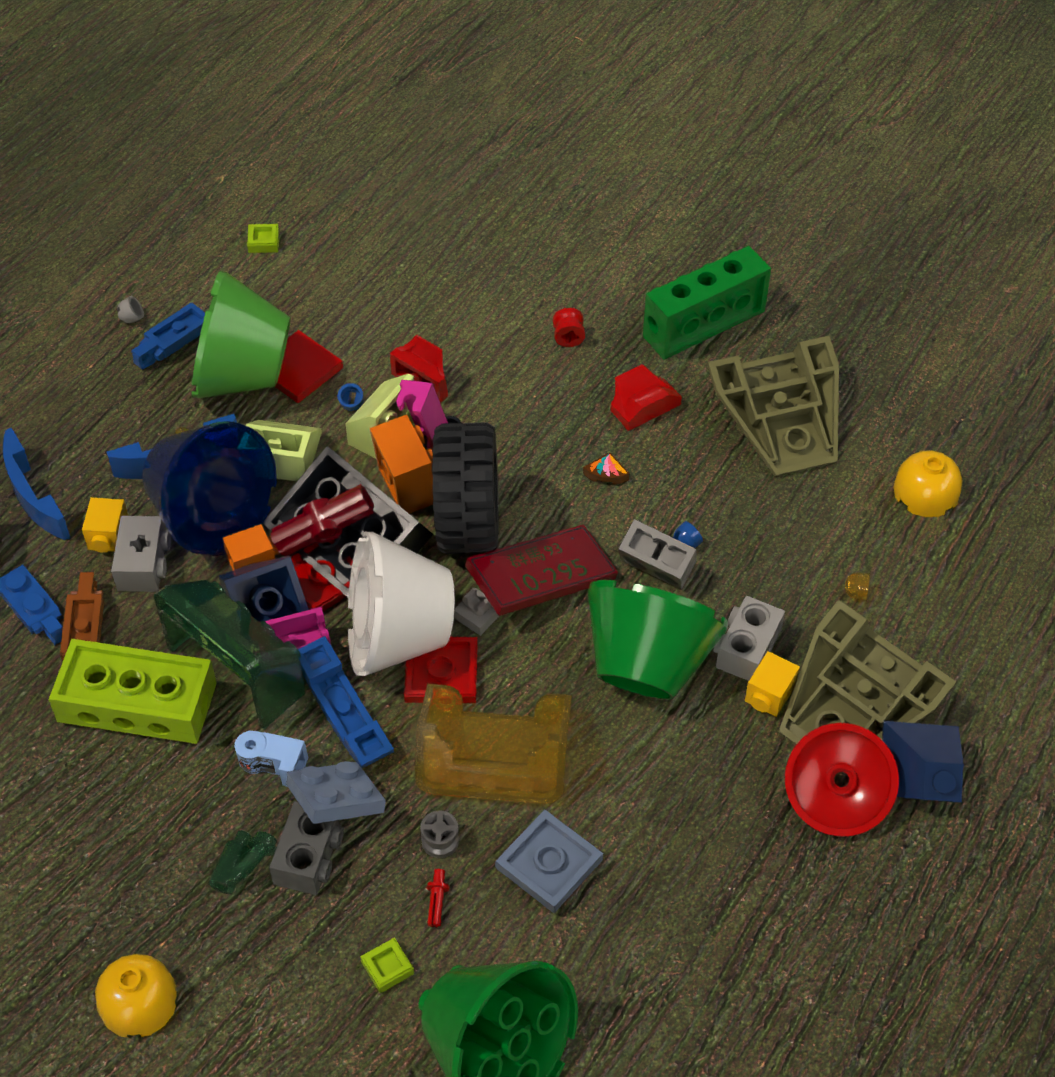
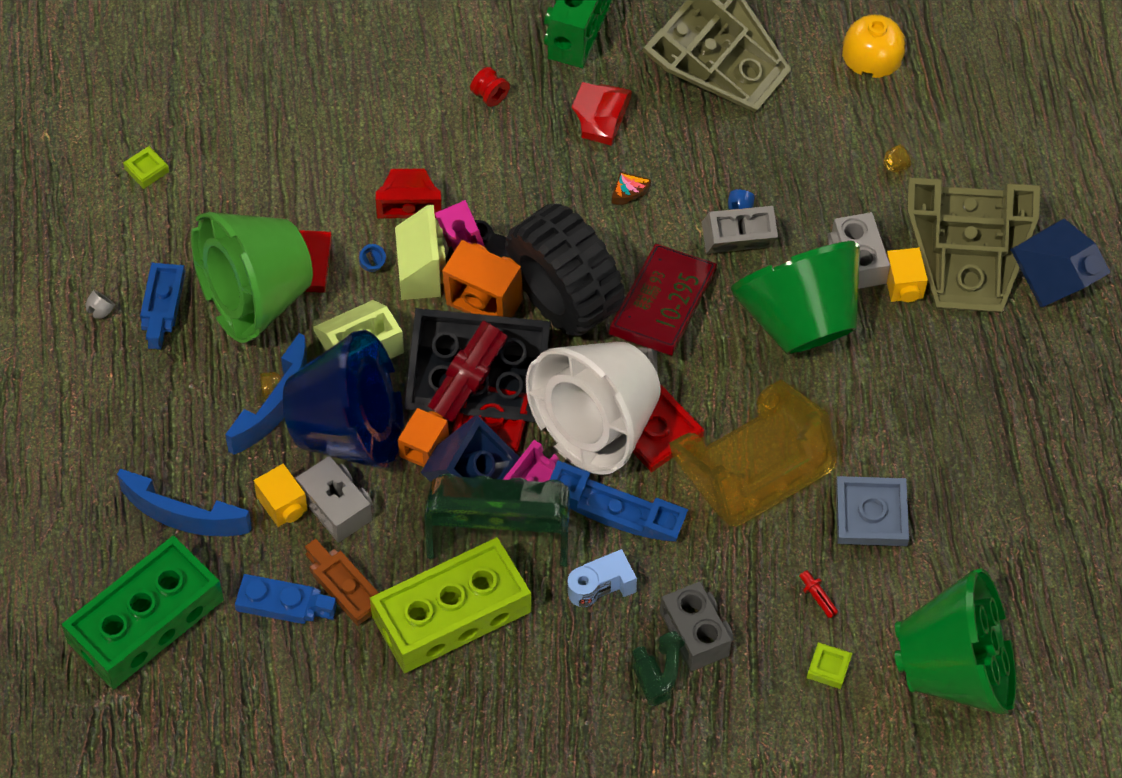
camera: 40 degrees left, 5 degrees up
sand blue plate [286,761,386,824] -> none
flat silver wheel [420,810,459,858] -> none
red dish [785,723,899,836] -> none

